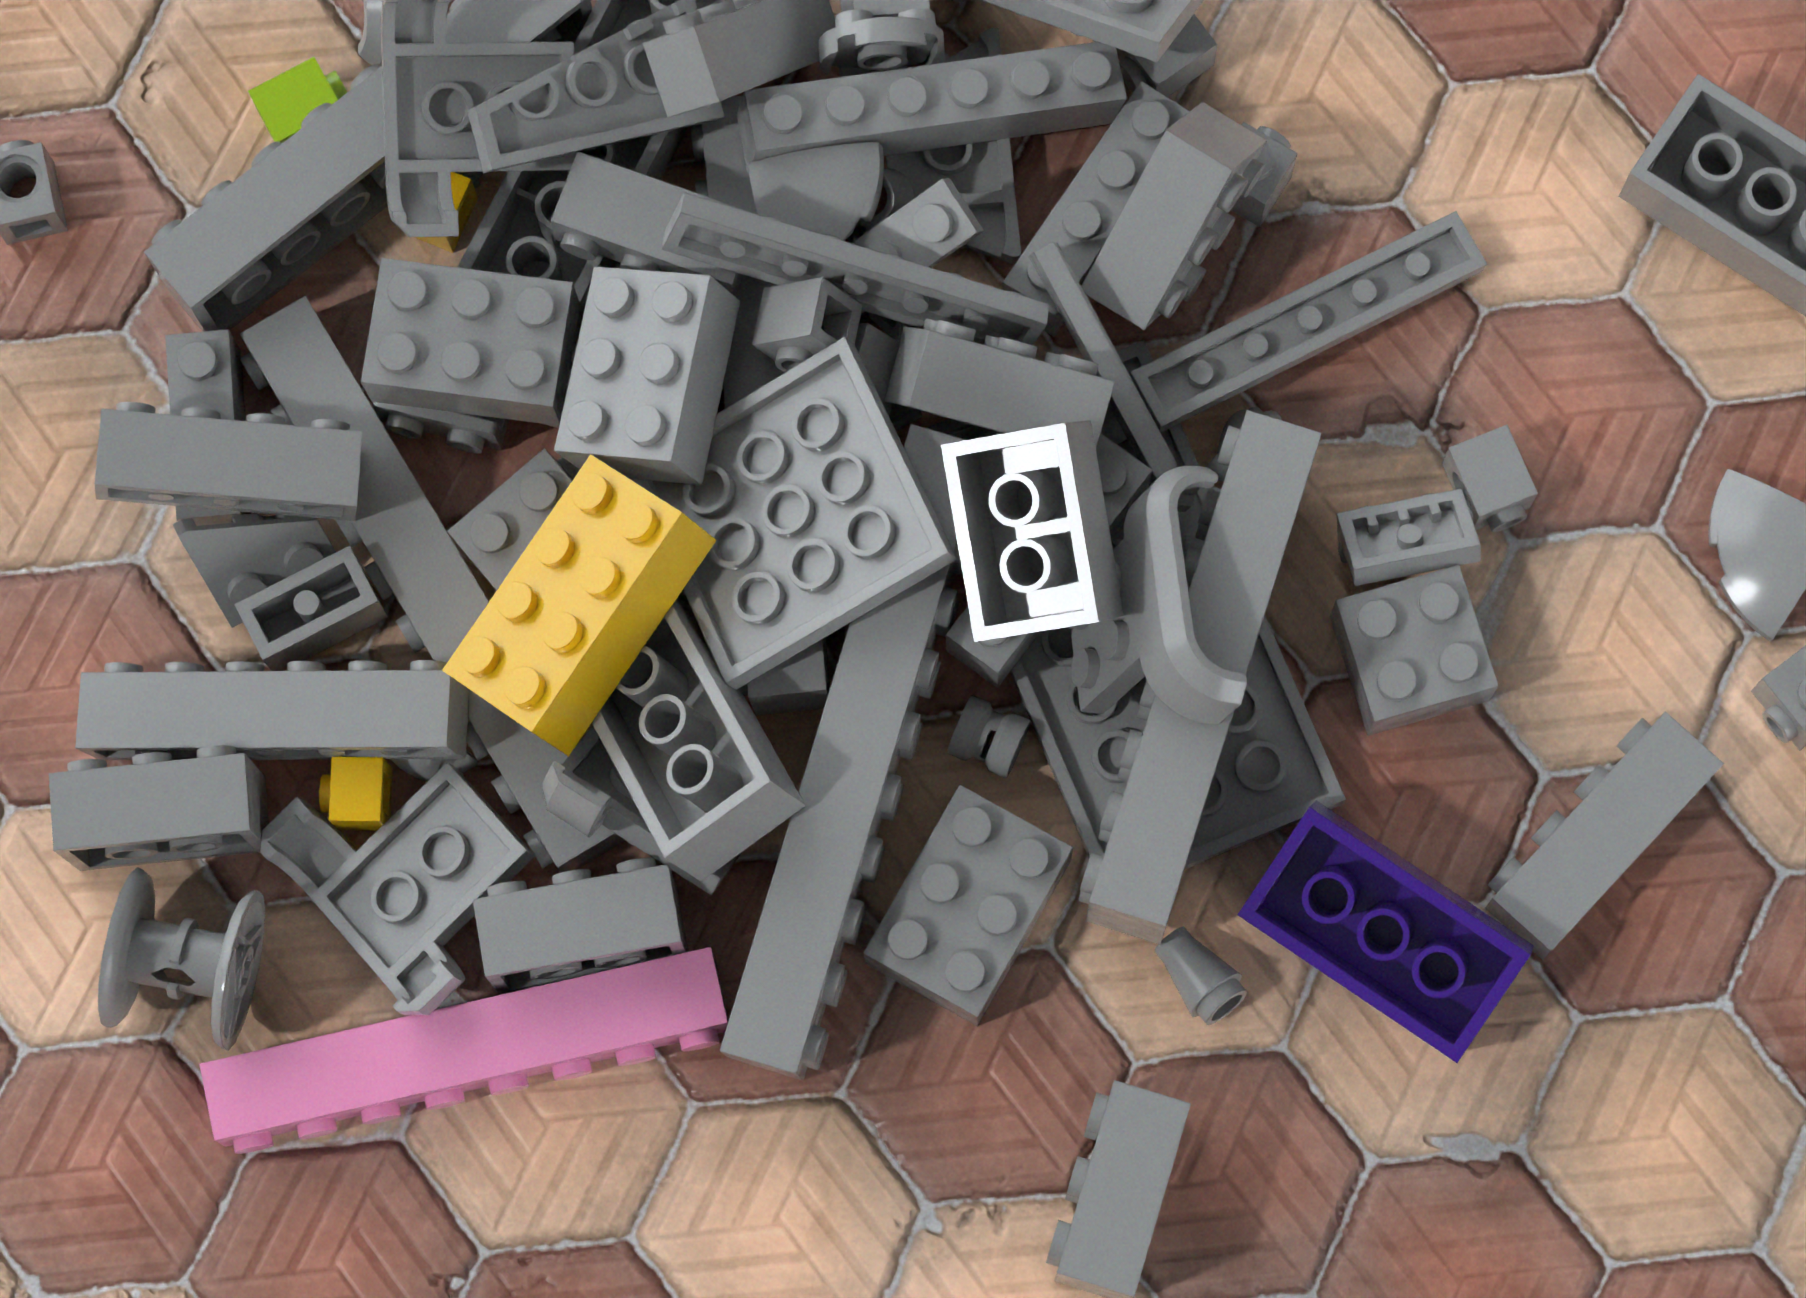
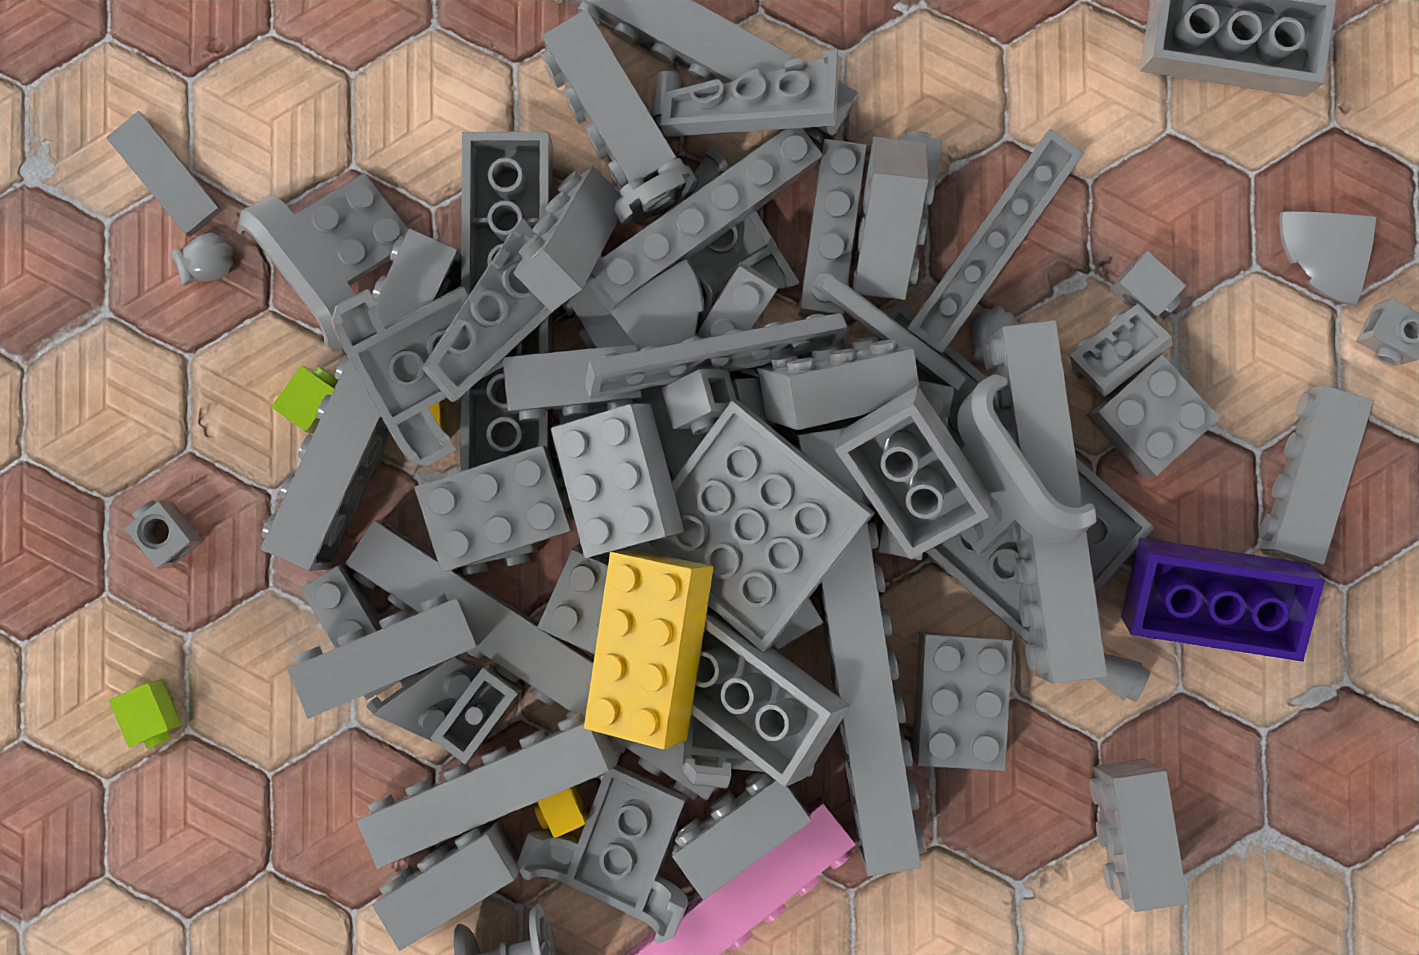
camera: 30 degrees left, 10 degrees up
light grey wheel [947,695,1031,778] -> none

